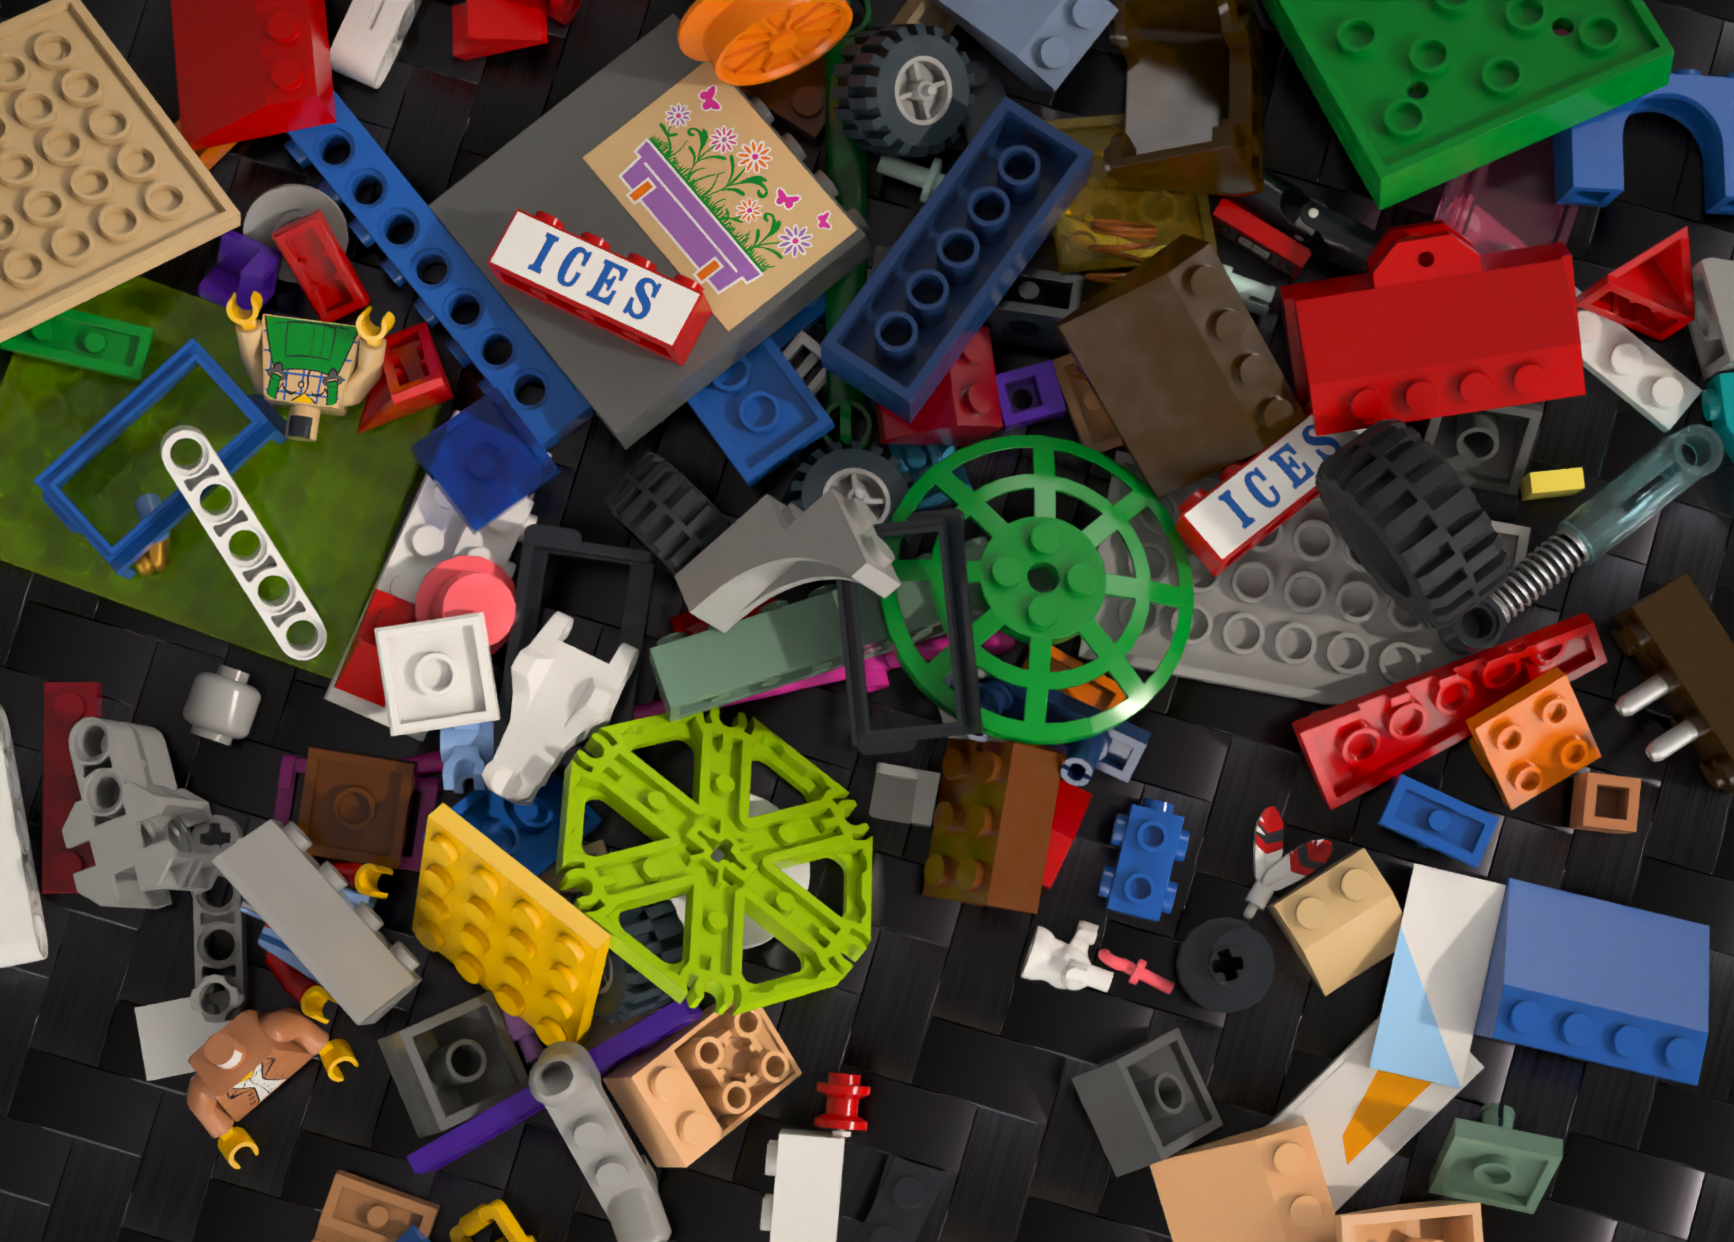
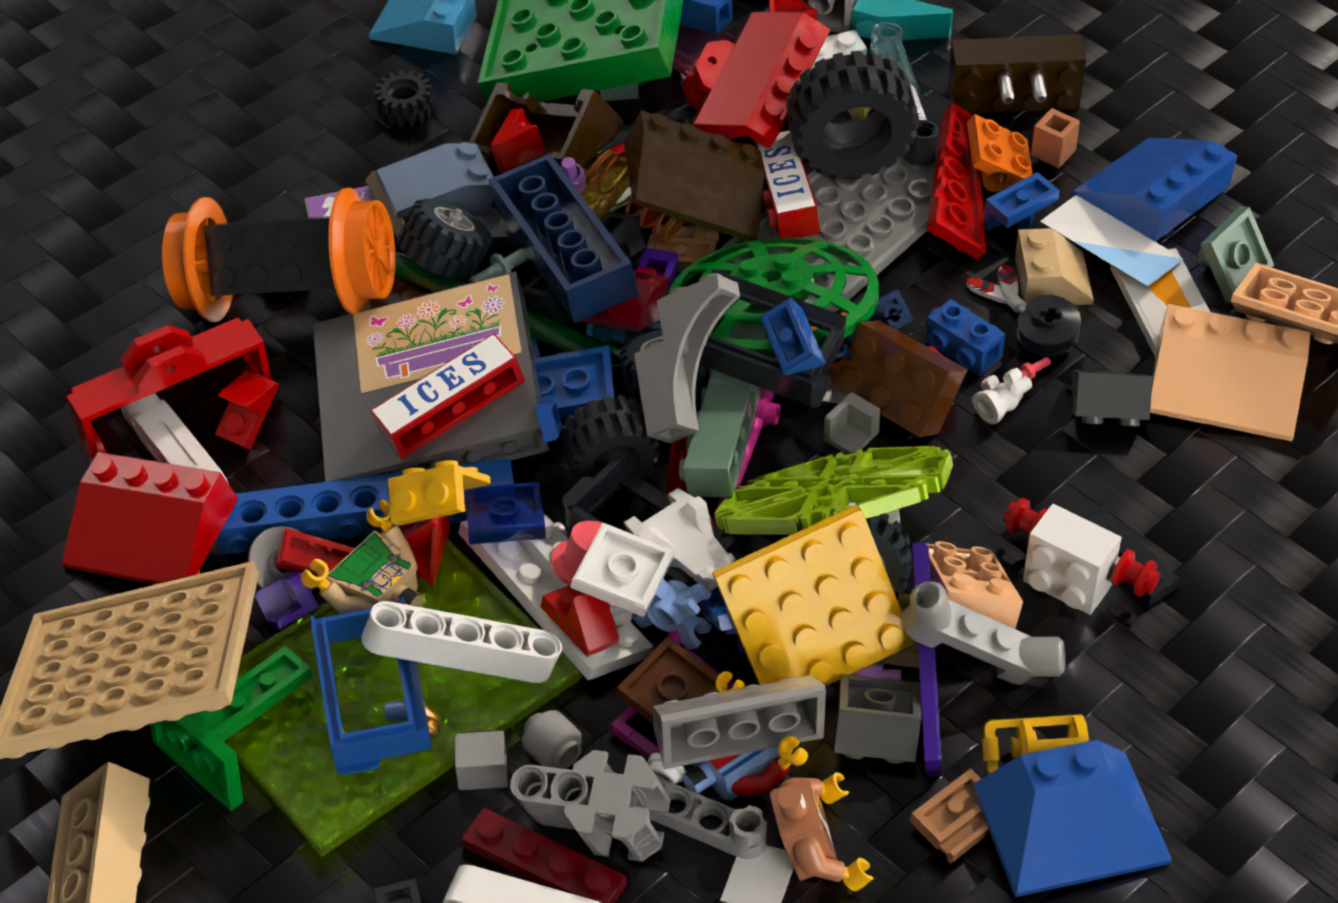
camera: 60 degrees left, 35 degrees down
none -> yellow bracket [388,460,491,526]
none -> light grey panel [455,731,508,790]
none -> red slope [490,109,545,173]
none -> blue tile [535,395,562,443]
none -> medium lavender cylinder [560,157,586,194]
none -> blue slope [760,298,826,376]

